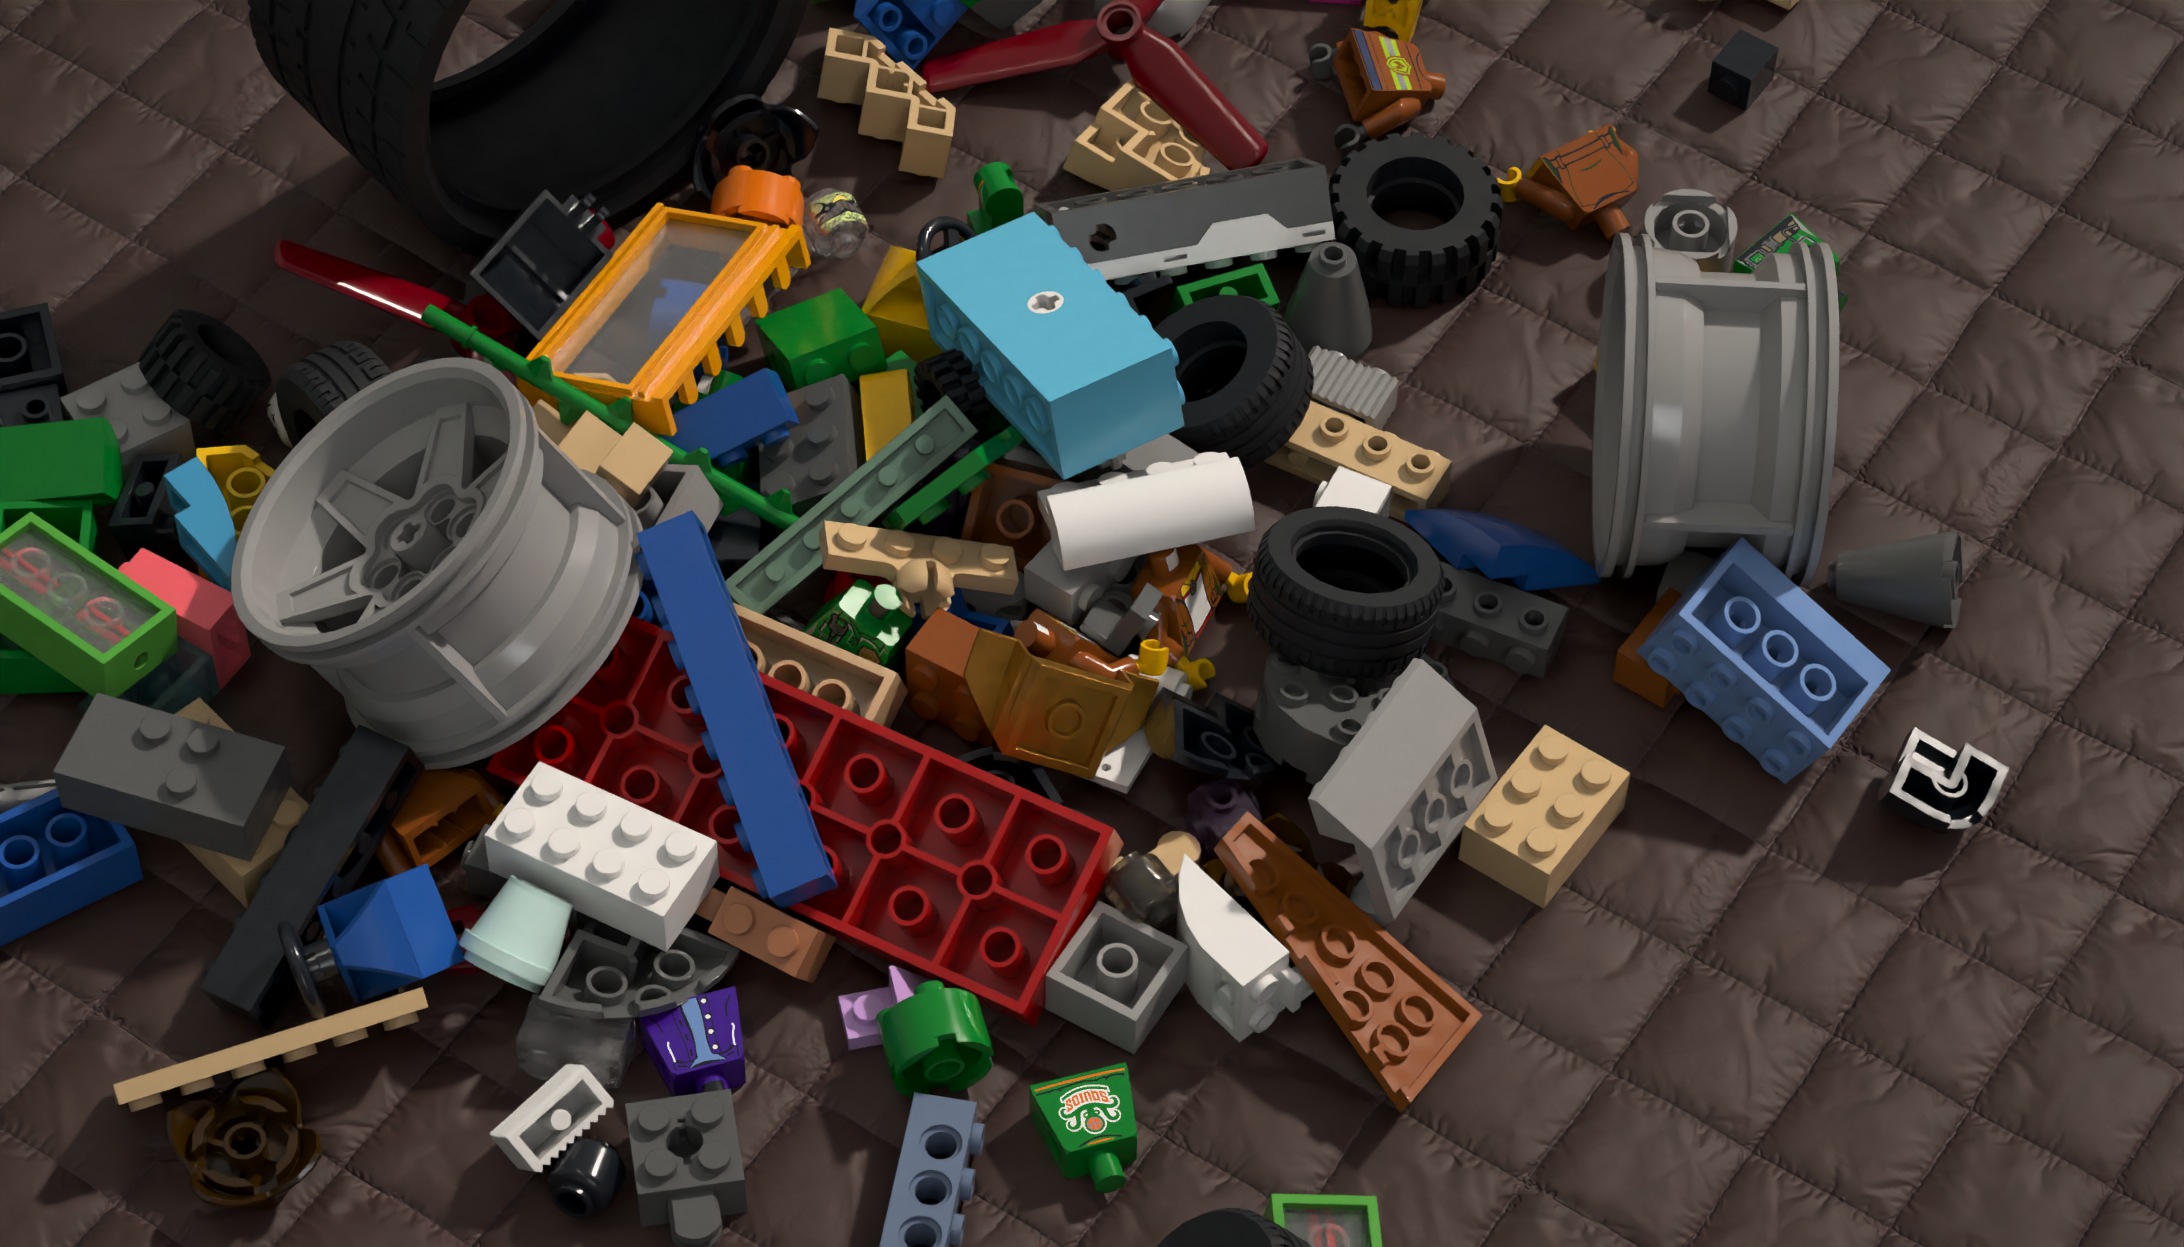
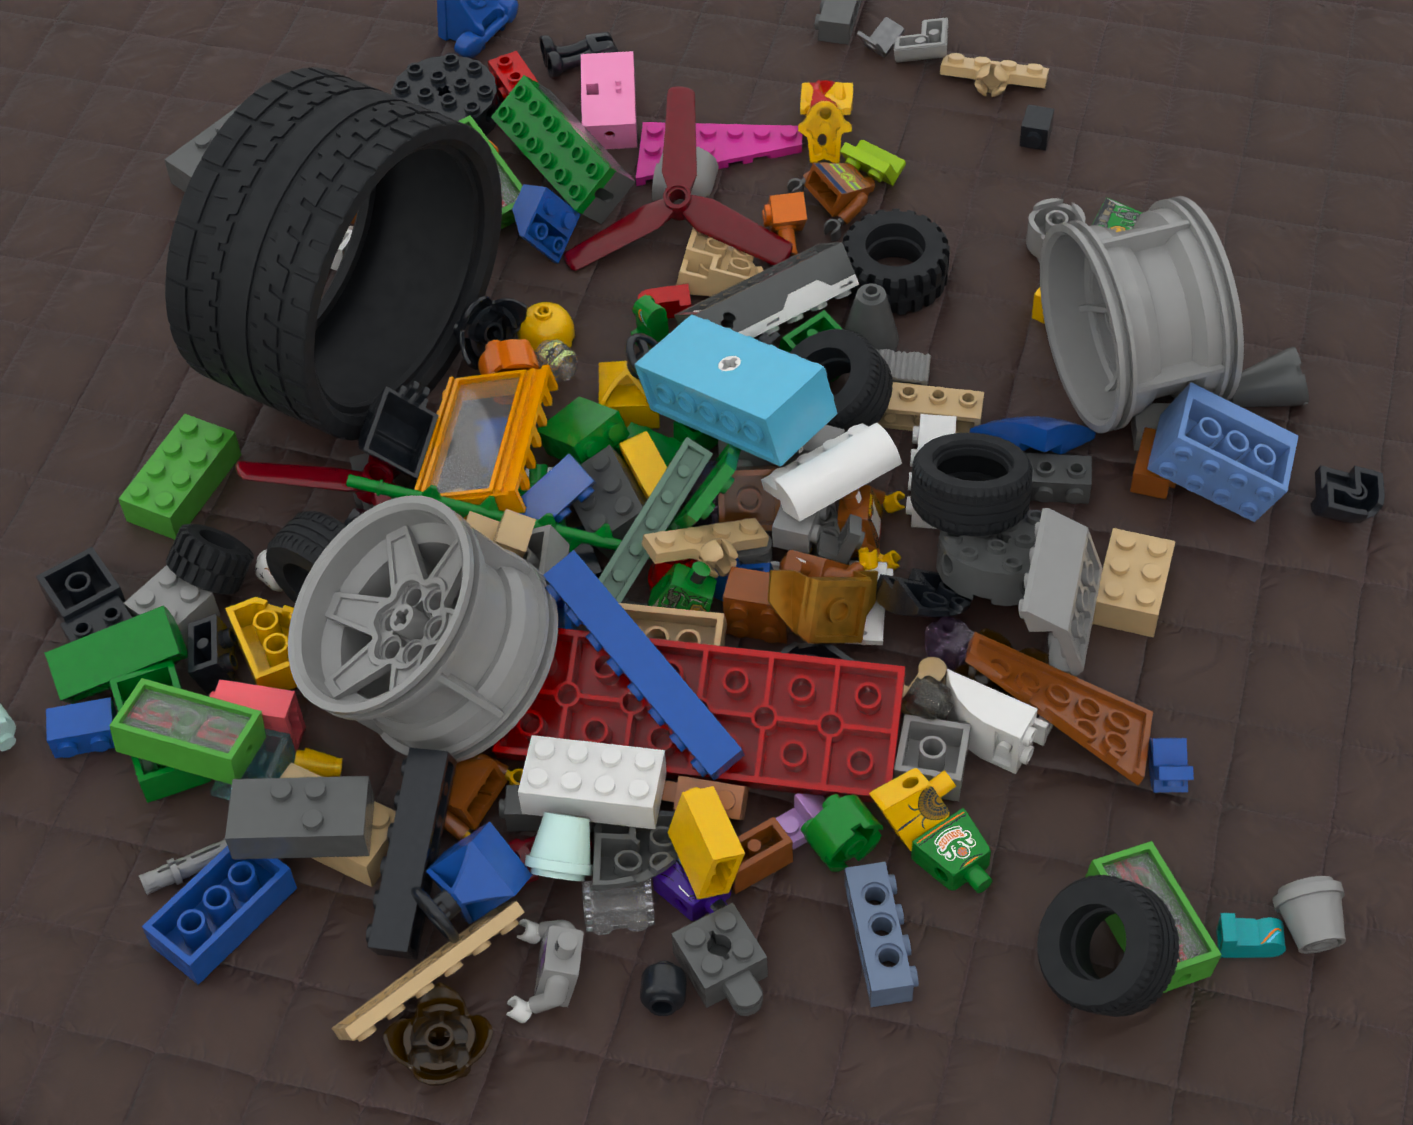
camera: 15 degrees left, 0 degrees up
dark azure slope [163,456,237,592] -> none
white brick [489,1063,614,1172] -> none
tan brick [817,28,956,179] -> none
black tyre [913,348,990,432] -> none
dark orange torso [1496,123,1639,241] -> none
none -> bright green brick [118,414,242,540]
none -> yellow cone [294,747,343,777]
none -> light grey torso [506,919,584,1023]
none -> yellow cylinder [517,302,575,359]
none -> red leg [638,284,691,319]
none -> yellow brick [667,786,745,900]
none -> dark orange brick [731,817,793,894]
none -> orange brick [762,192,807,256]
none -> lime bracket [840,140,906,186]
none -> yellow torso [869,768,956,851]
none -> blue brick [1148,738,1194,793]

